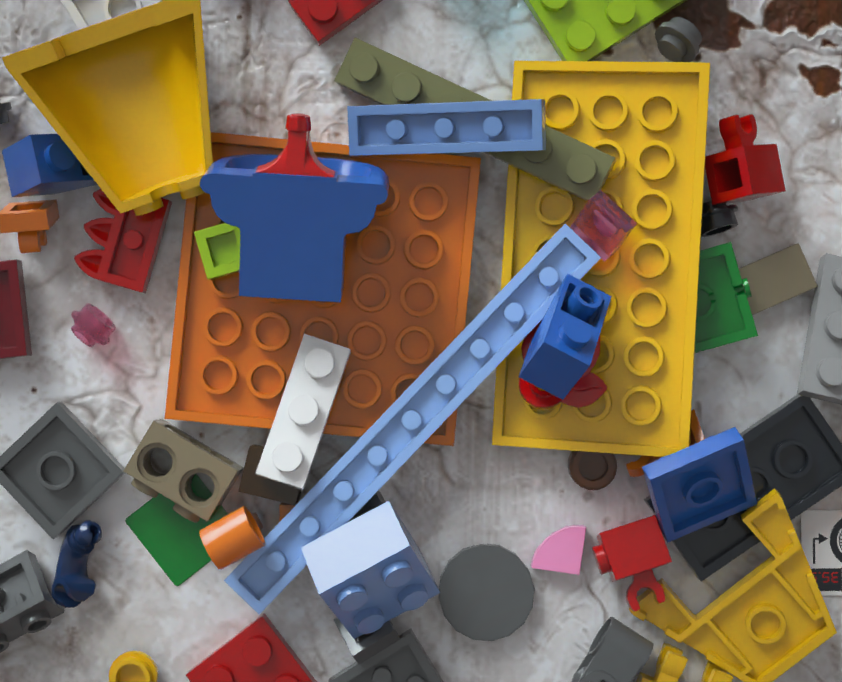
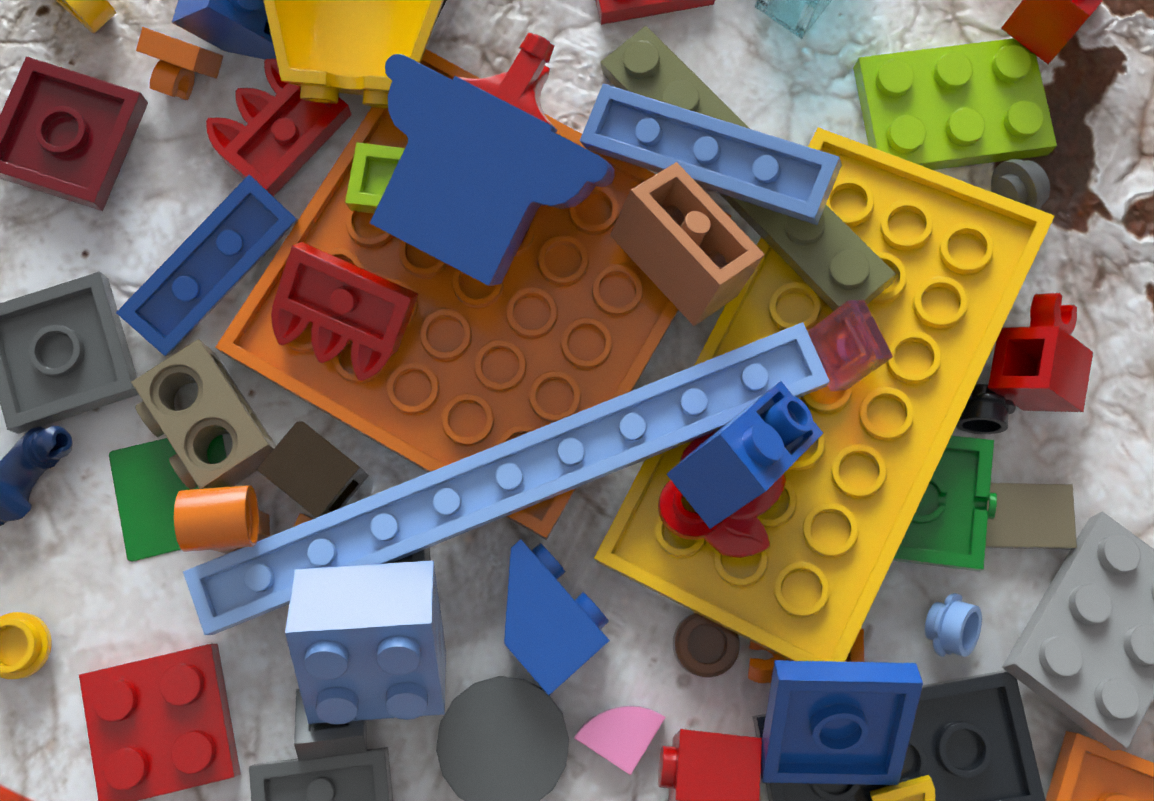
camera: 20 degrees right, 10 degrees down
clear pink plate [71,303,116,347] -> none
white plate [256,334,351,491] -> none
none -> blue plate [116,175,298,356]
none -> red plate [271,242,419,381]
none -> blue slope [504,539,610,696]
none -> nougat brick [610,162,765,326]
none -> light blue plate [925,593,982,657]

